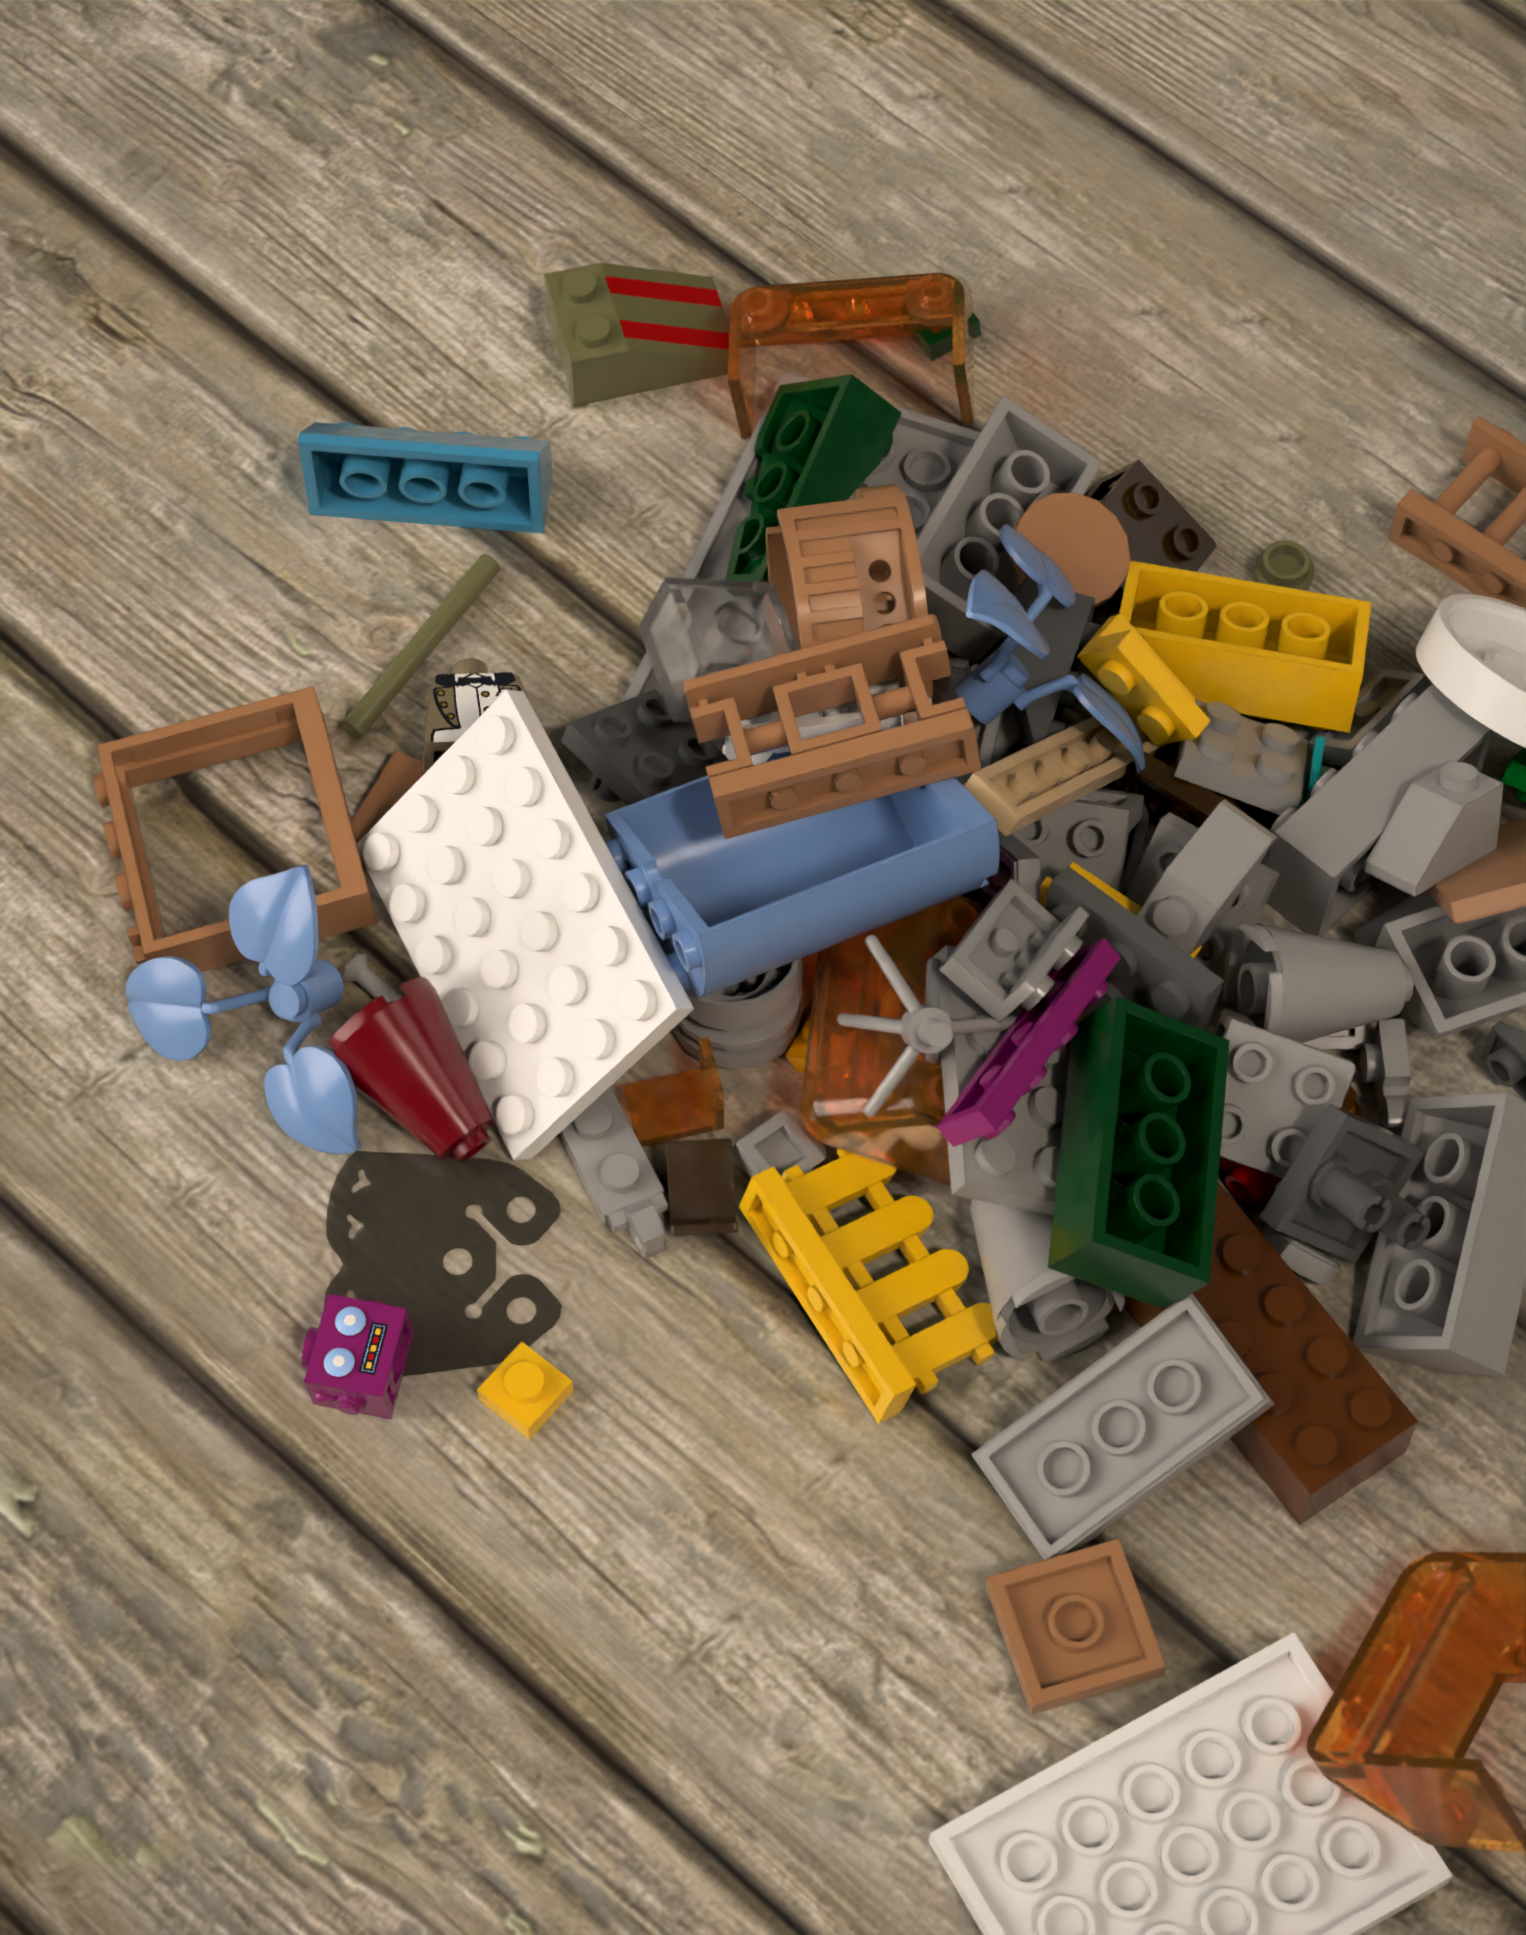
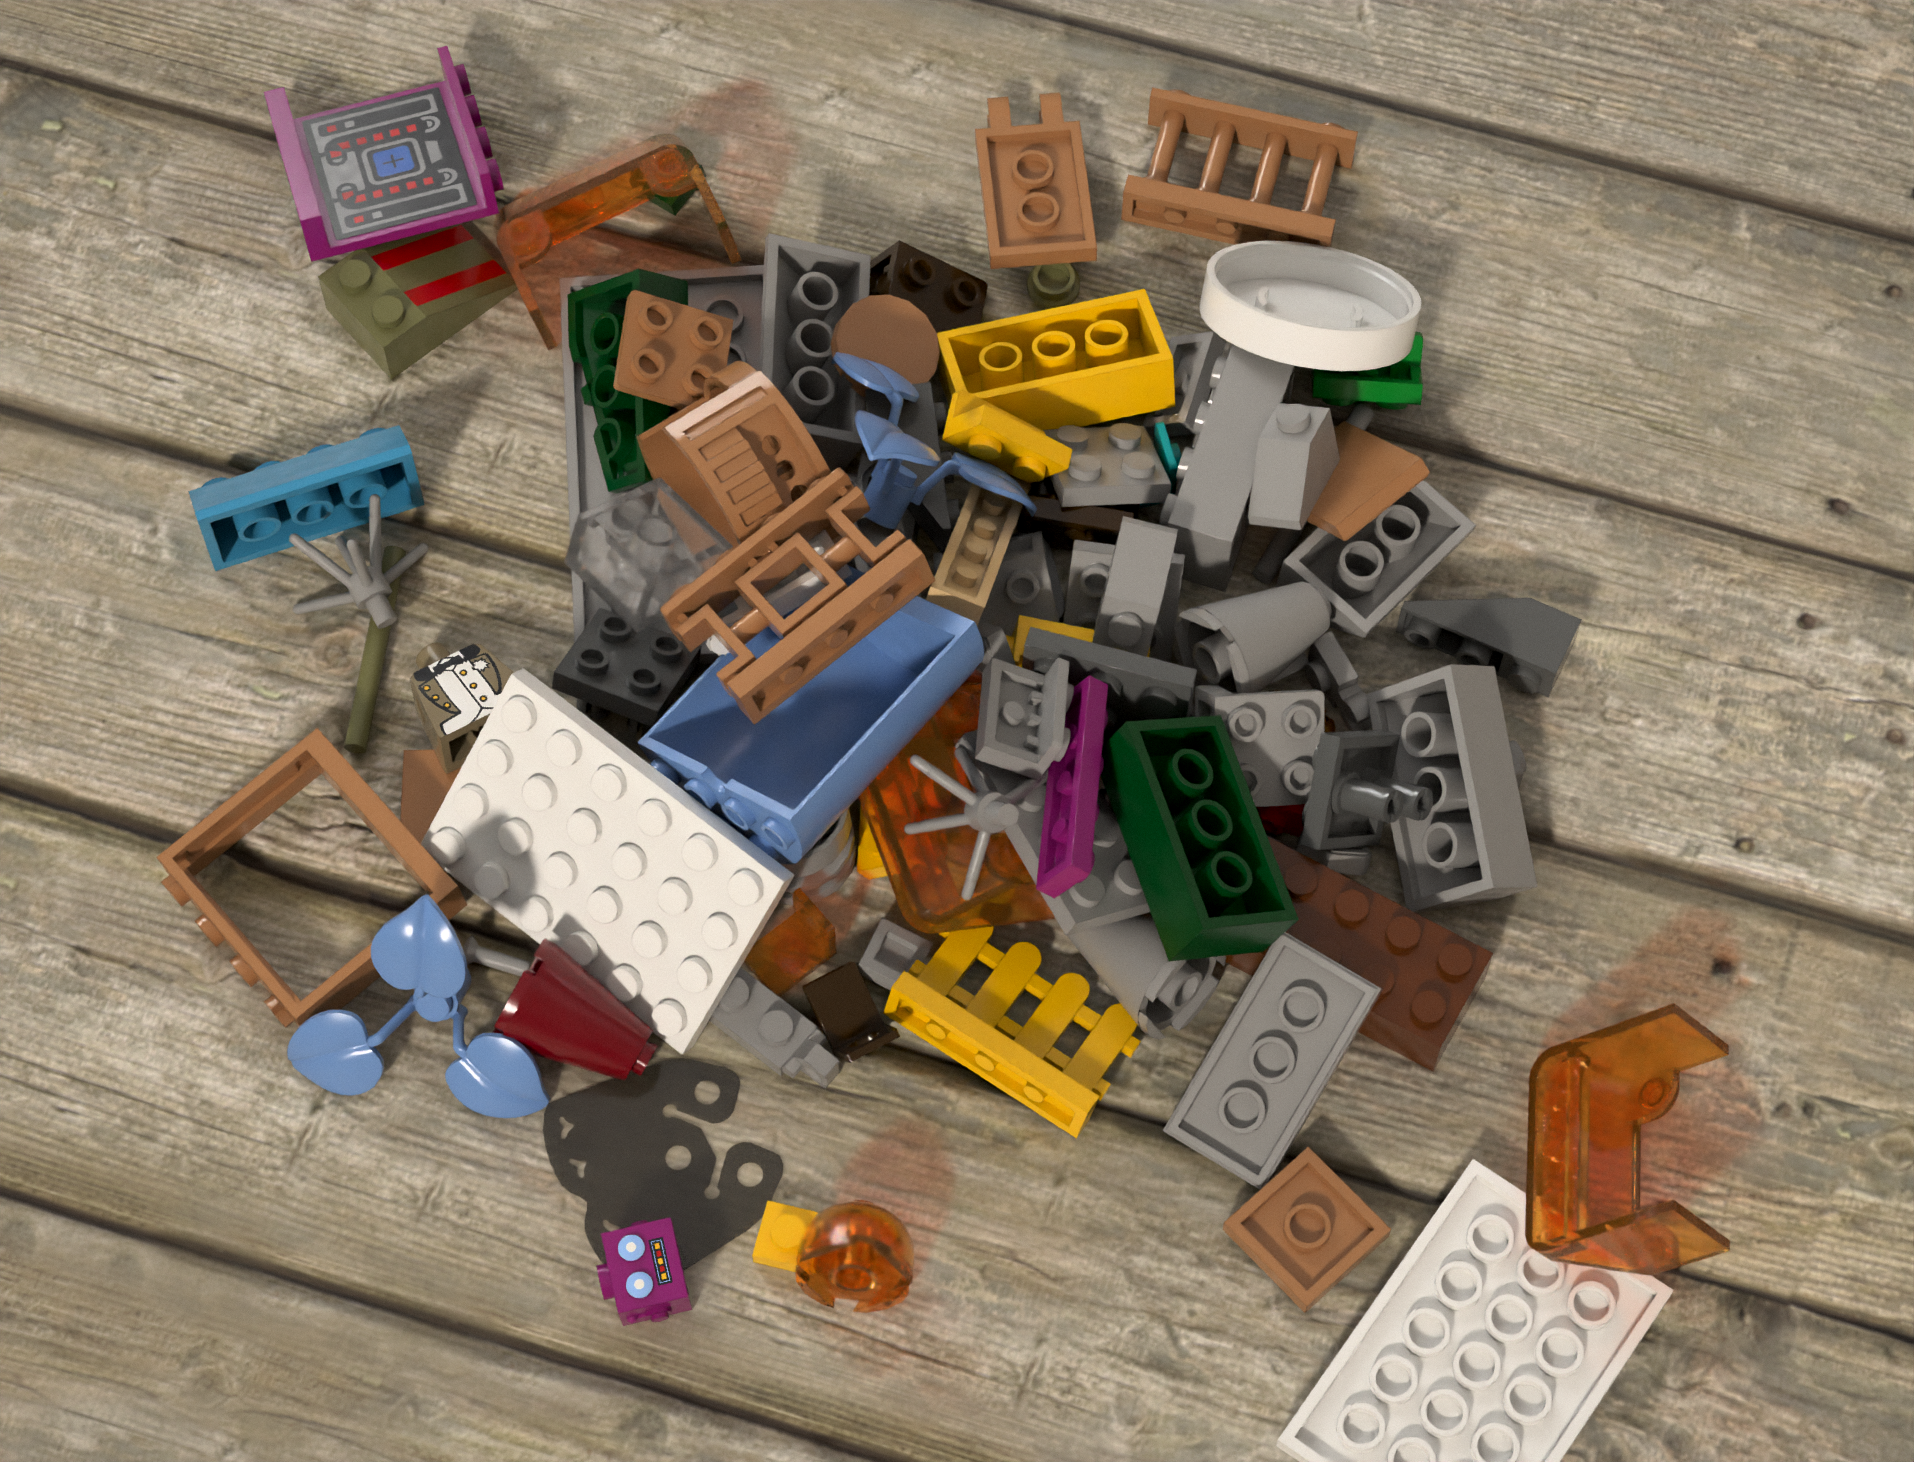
camera: 25 degrees left, 5 degrees up
none -> panel [264,46,504,262]
none -> light grey plant [289,494,428,629]
none -> medium nougat bracket [613,290,734,413]
none -> clear orange cylinder [795,1200,914,1313]
none -> medium nougat tile [975,92,1097,269]

